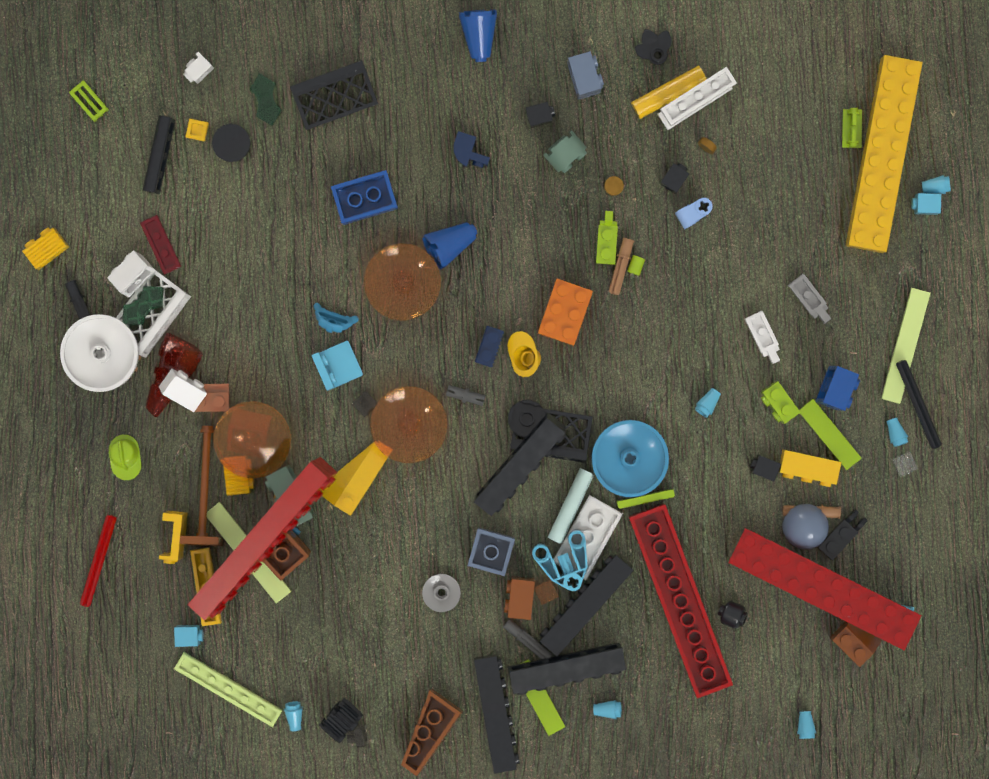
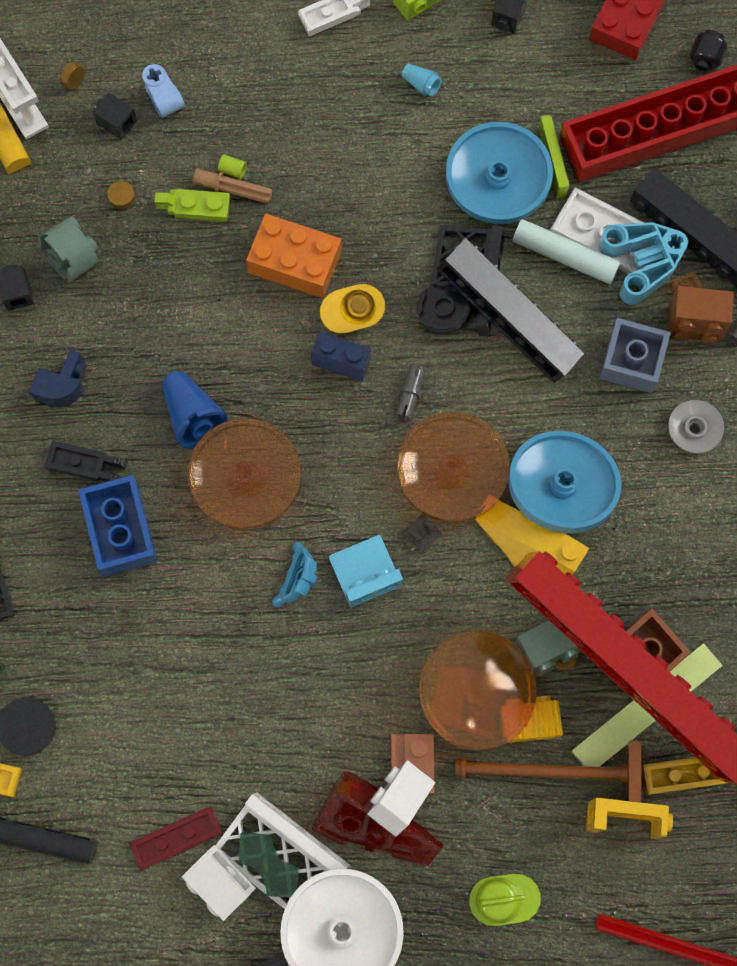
camera: 90 degrees left, 15 degrees down
none -> black hinge [45,441,128,482]
none -> dark azure dish [508,431,621,533]

